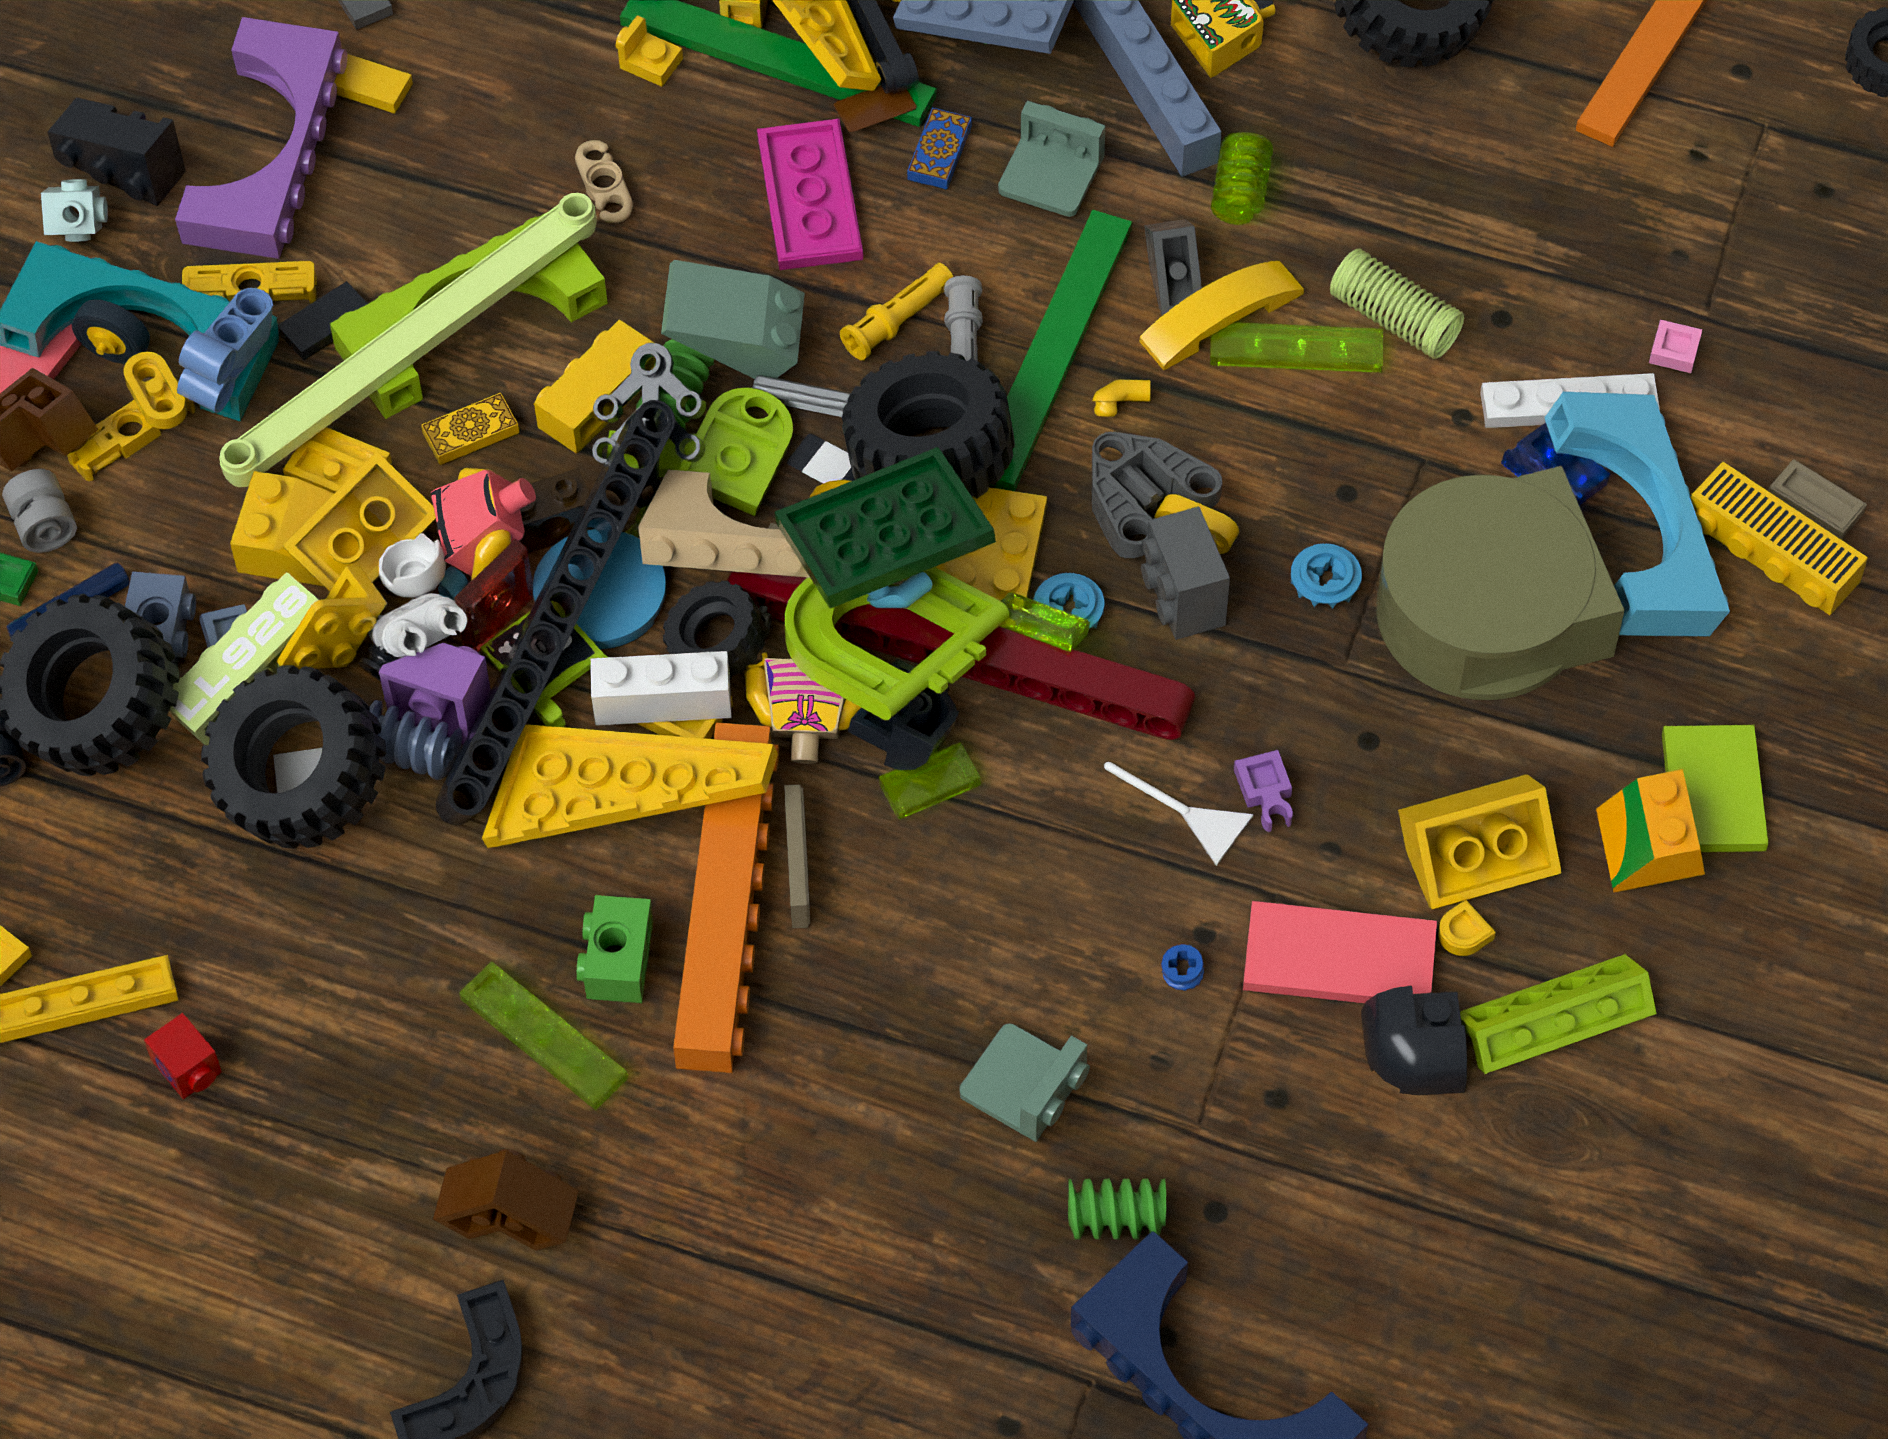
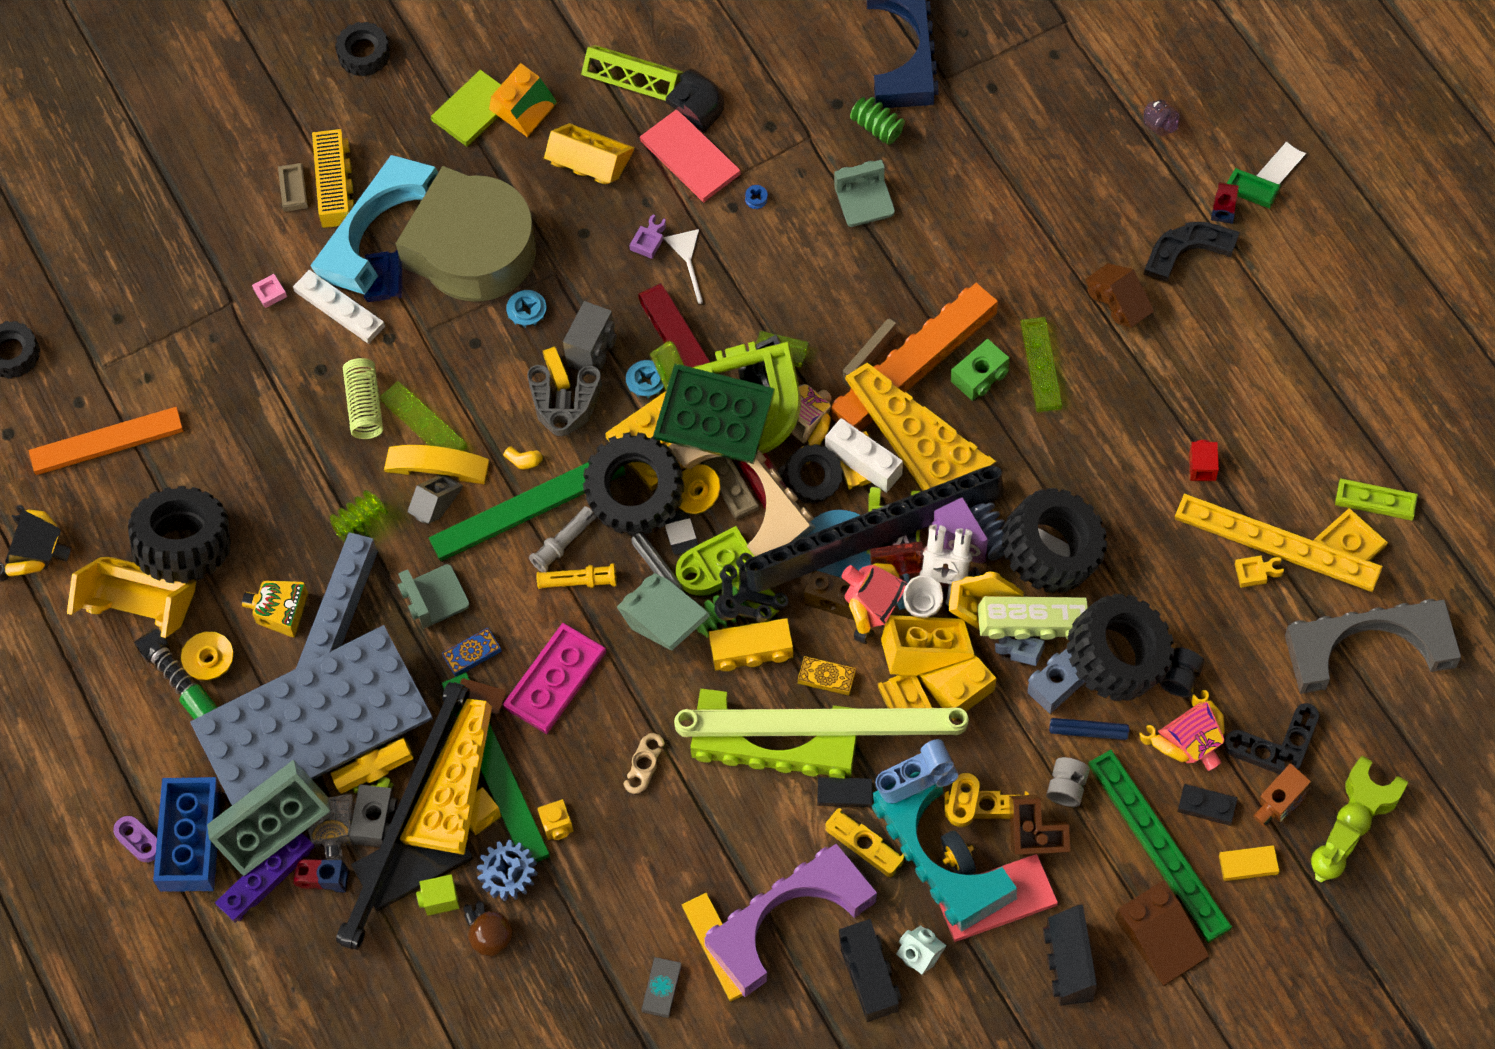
camera: 135 degrees left, 5 degrees up
yellow tile [1438,900,1496,956] -> none

